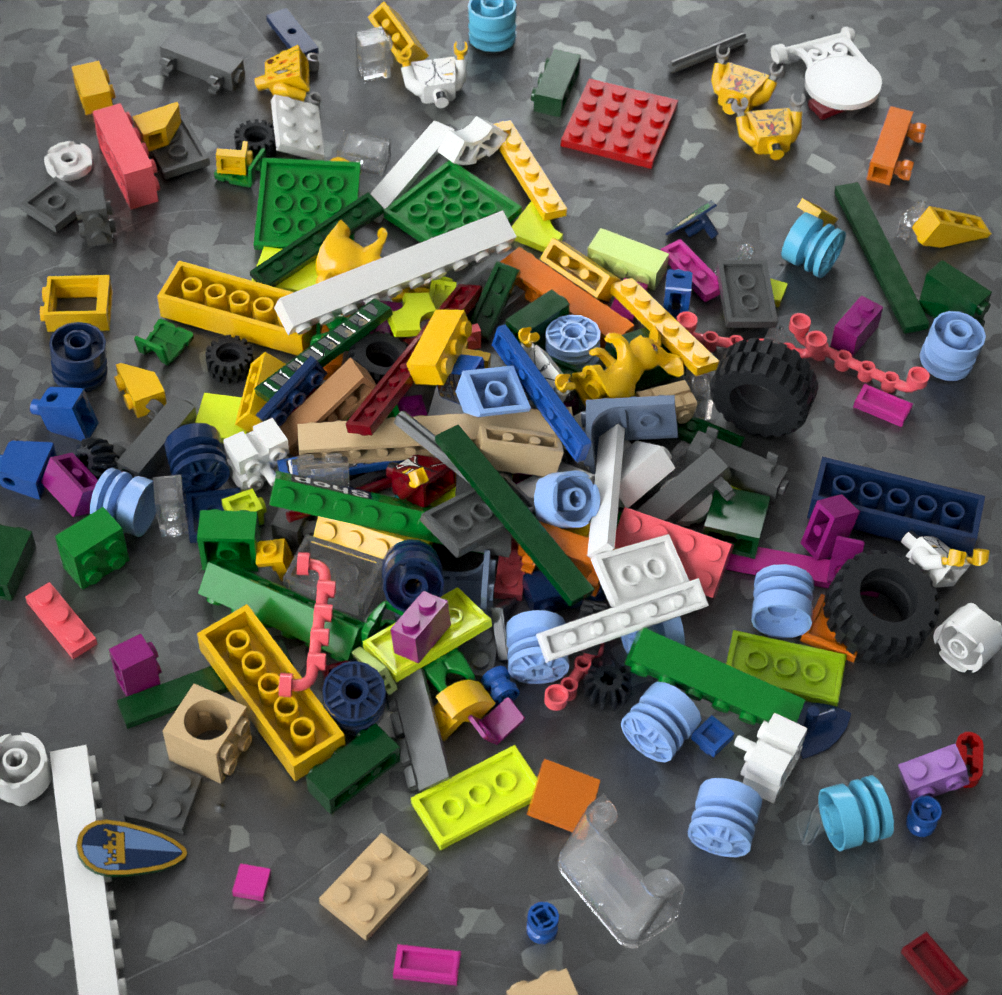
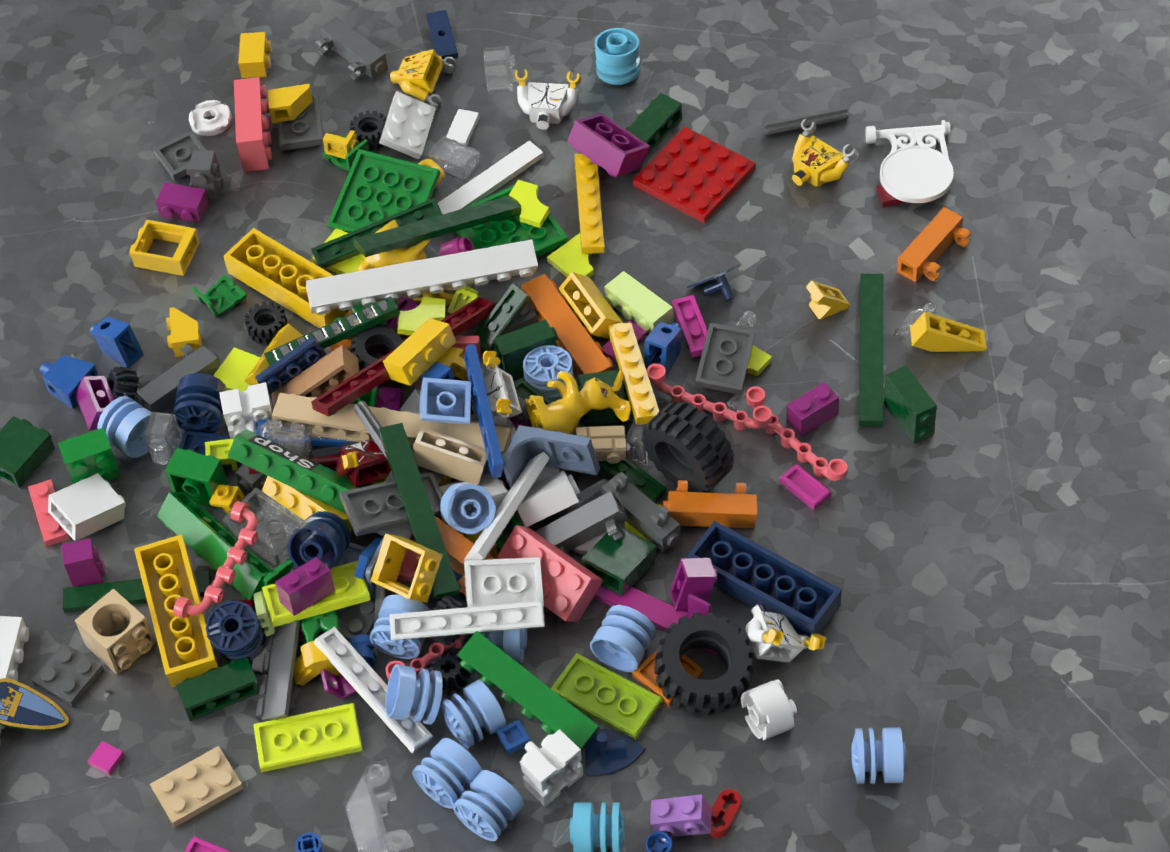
camera: 25 degrees right, 0 degrees up
dark blue wheel [49,322,108,392] -> none
yellow brick [368,2,429,66] -> none
white brick [437,116,508,165] -> none
orange tile [527,759,601,836] -> none
yellow torso [731,93,805,160] -> none
medium azure wheel [781,212,846,278] -> none
light blue wheel [919,311,986,381] -> none
none -> white brick [48,473,126,541]
none -> magenta brick [156,183,209,223]
none -> white tile [314,627,433,753]
none -> dark green tile [354,196,521,257]
none -> blue tile [354,537,382,579]
none -> yellow window [370,534,442,602]
none -> light blue wheel [385,664,443,725]
none -> light blue wheel [412,738,482,809]
none -> dark pink brick [439,237,474,256]
none -> white tile [445,109,479,149]
none -> neon yellow tile [509,180,550,228]
none -> magenta brick [567,113,650,177]
none -> orange brick [663,480,757,529]

